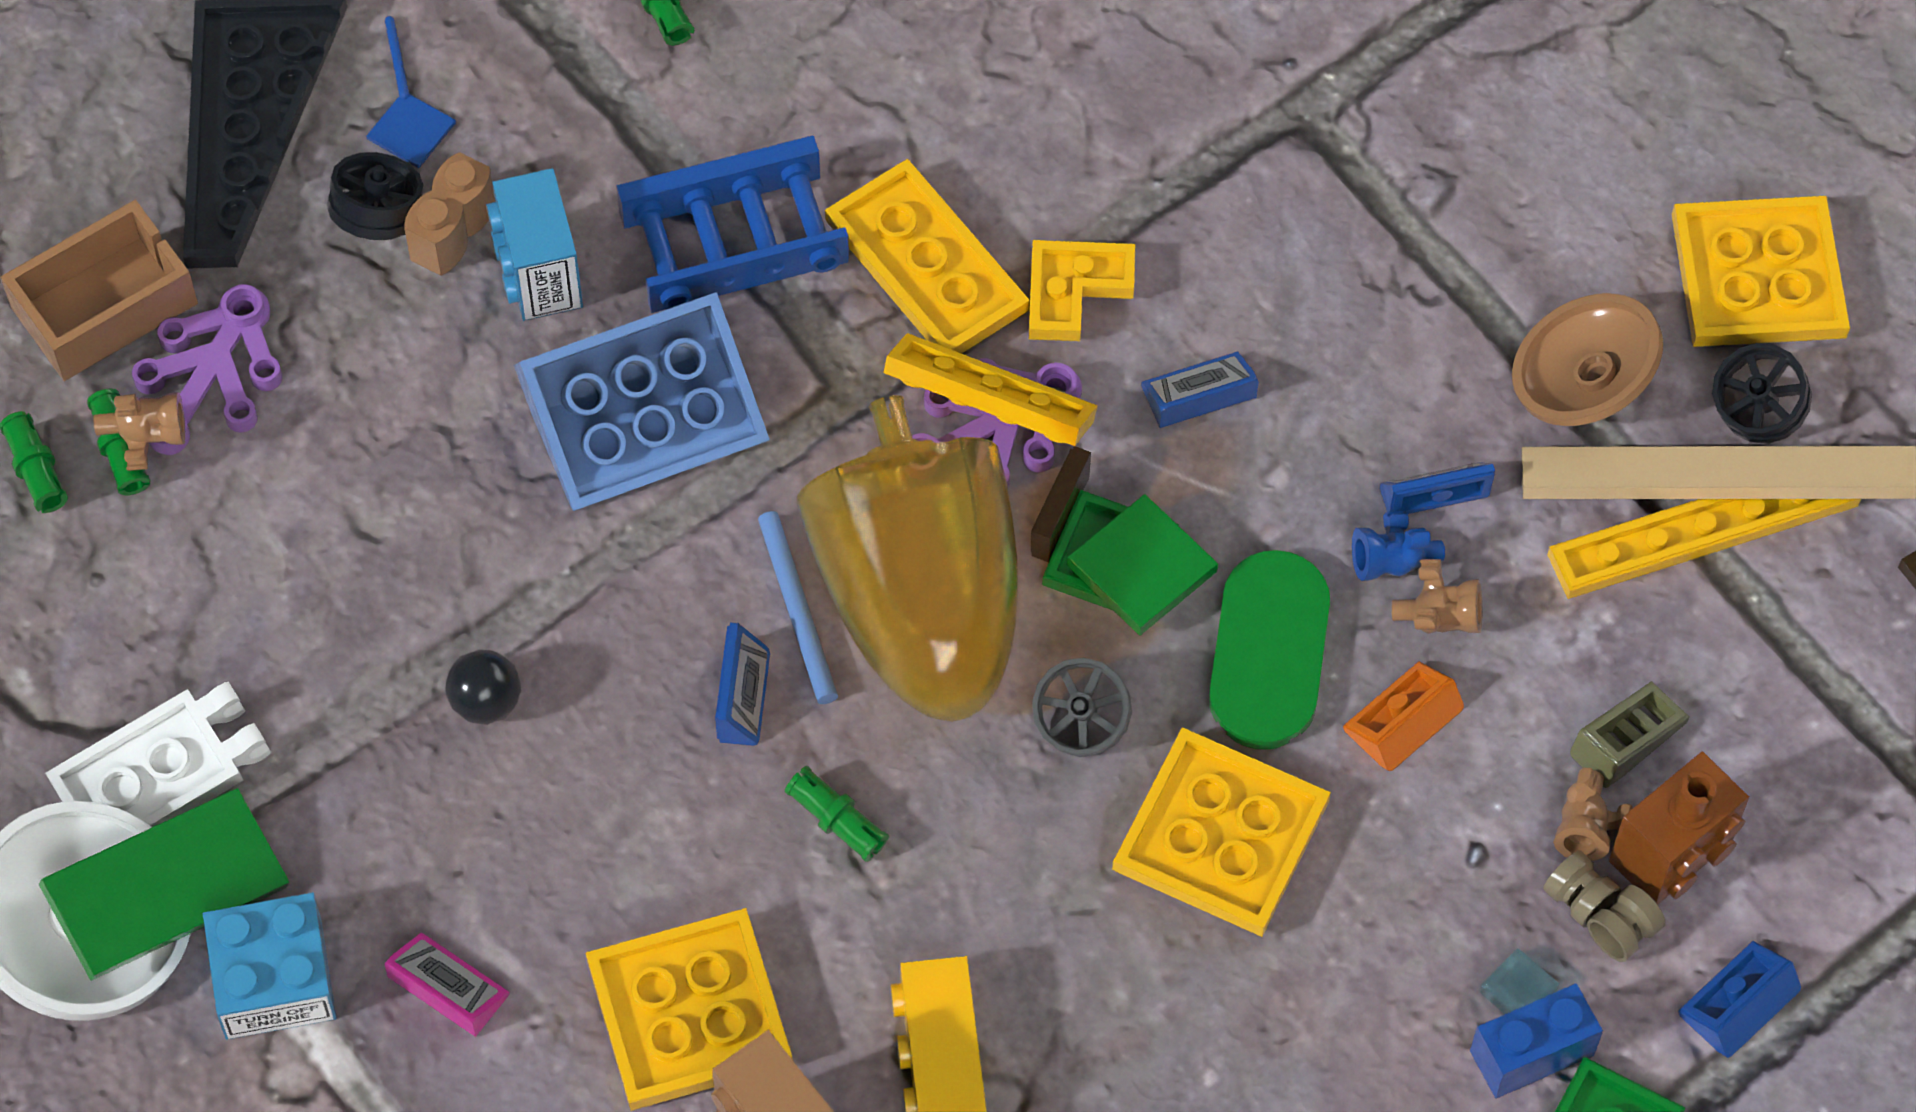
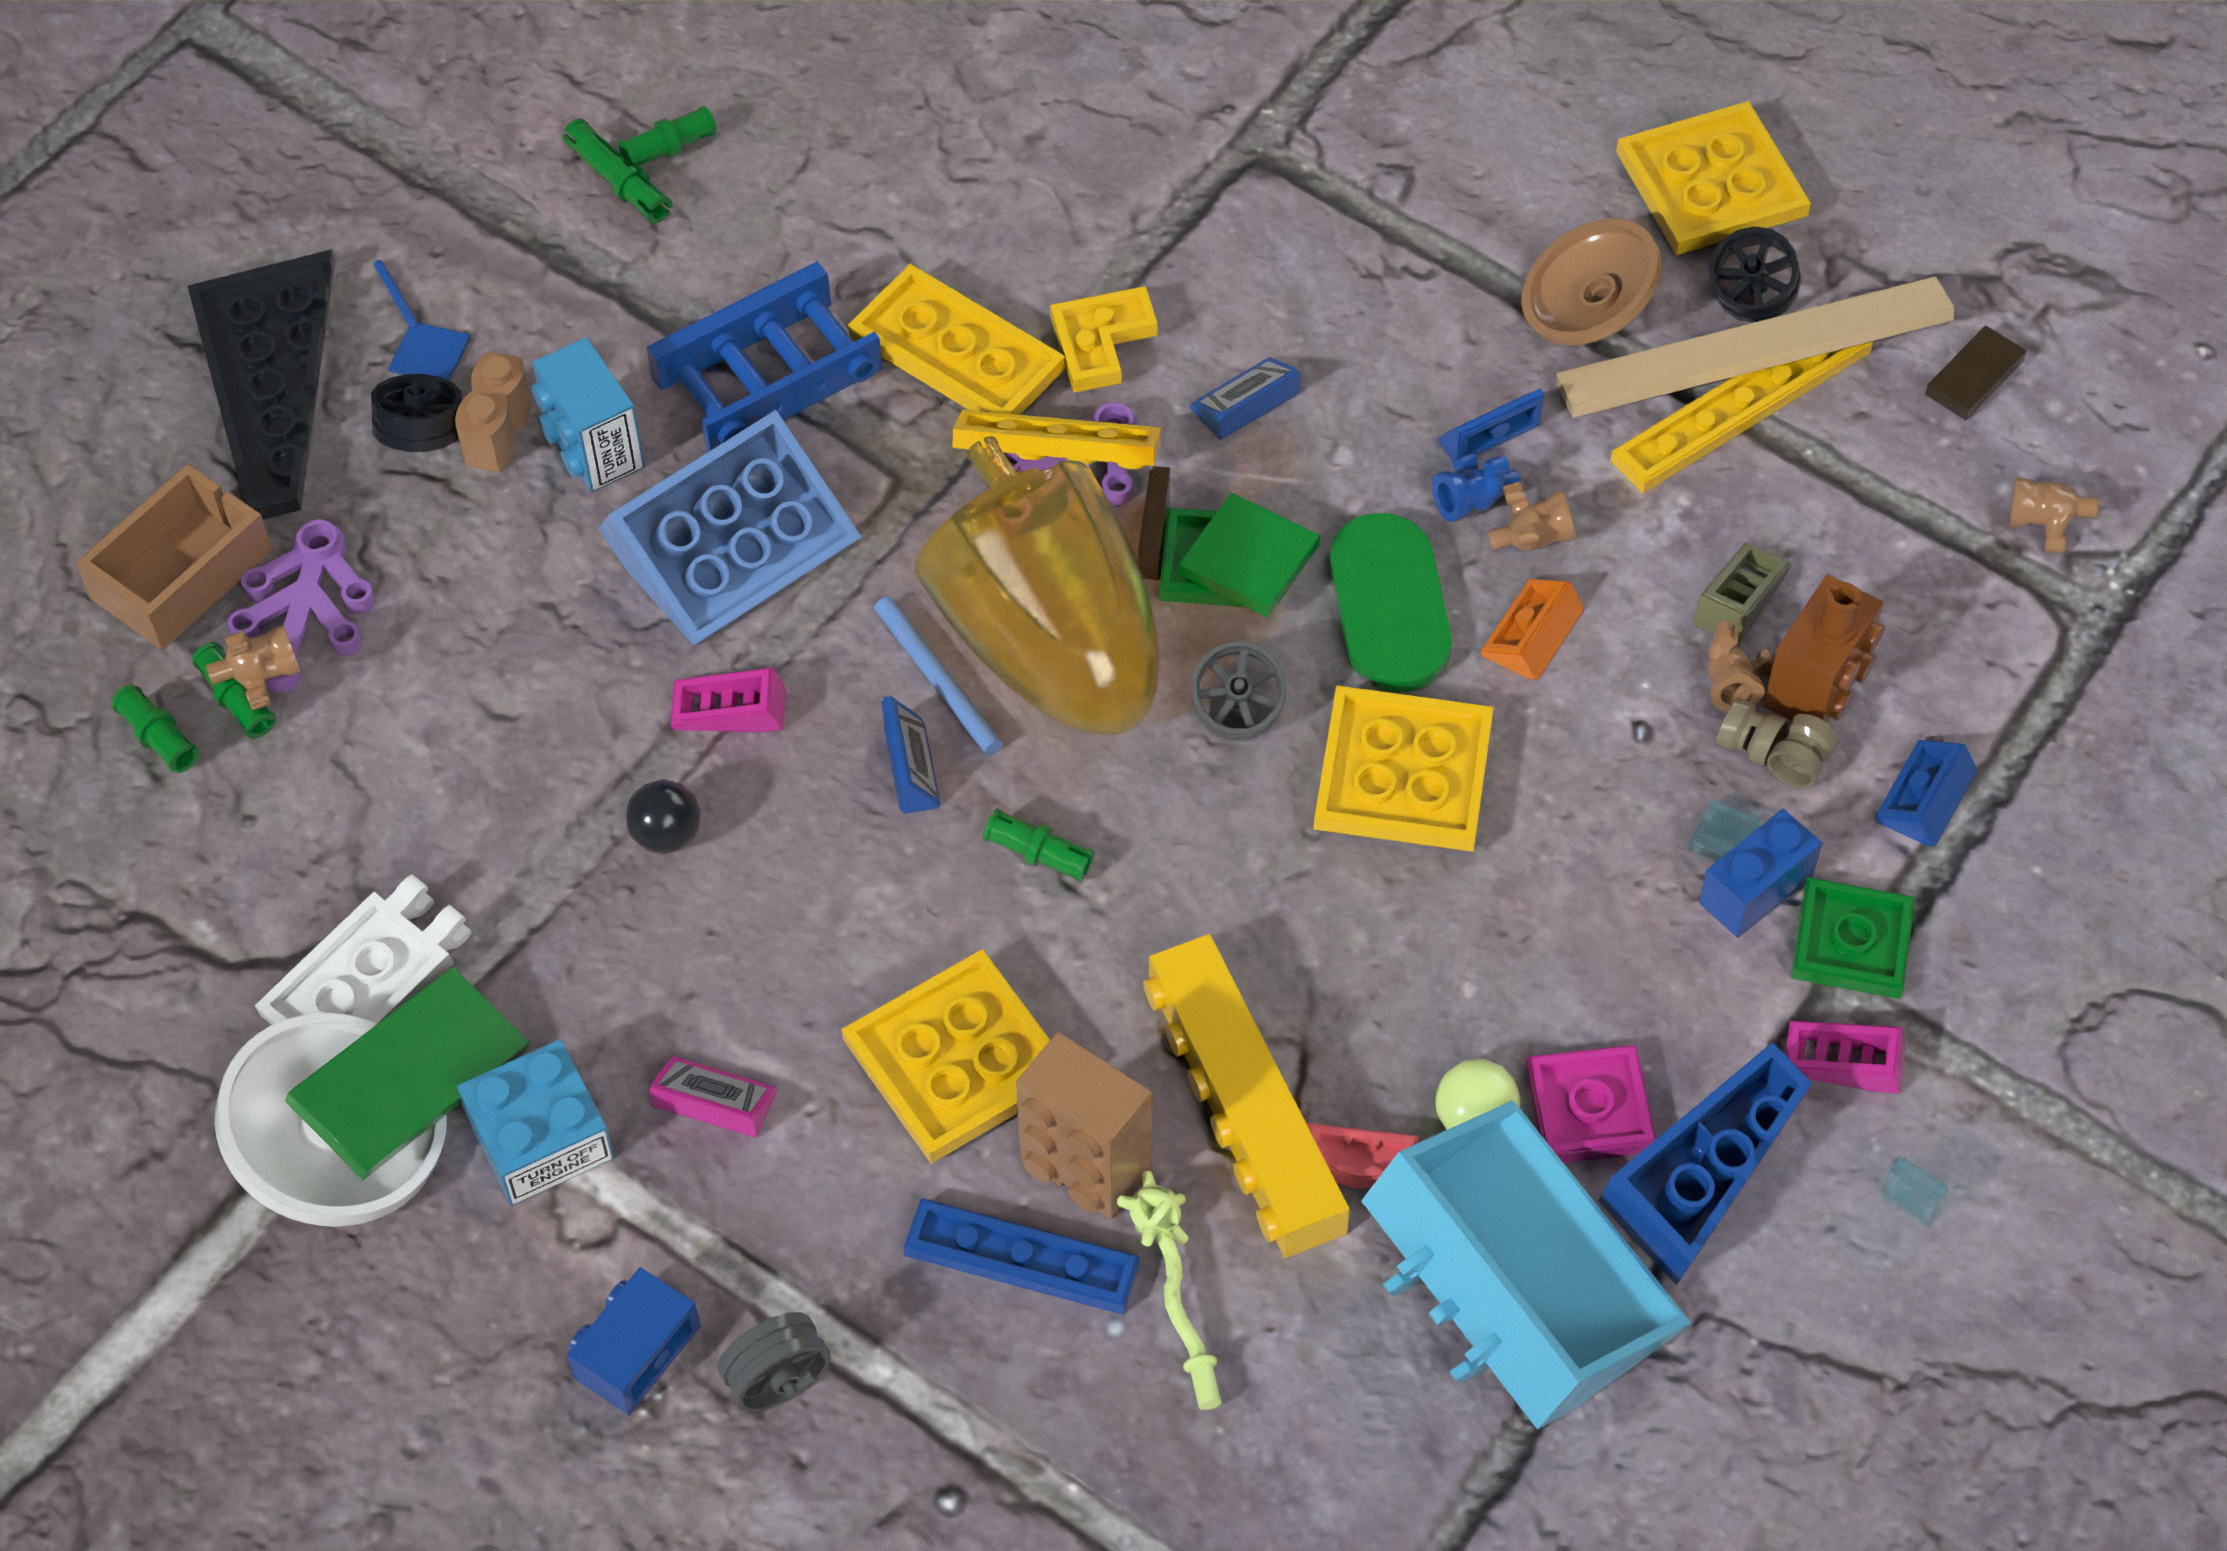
camera: 15 degrees left, 5 degrees down
none -> dark pink slope [670,668,786,732]

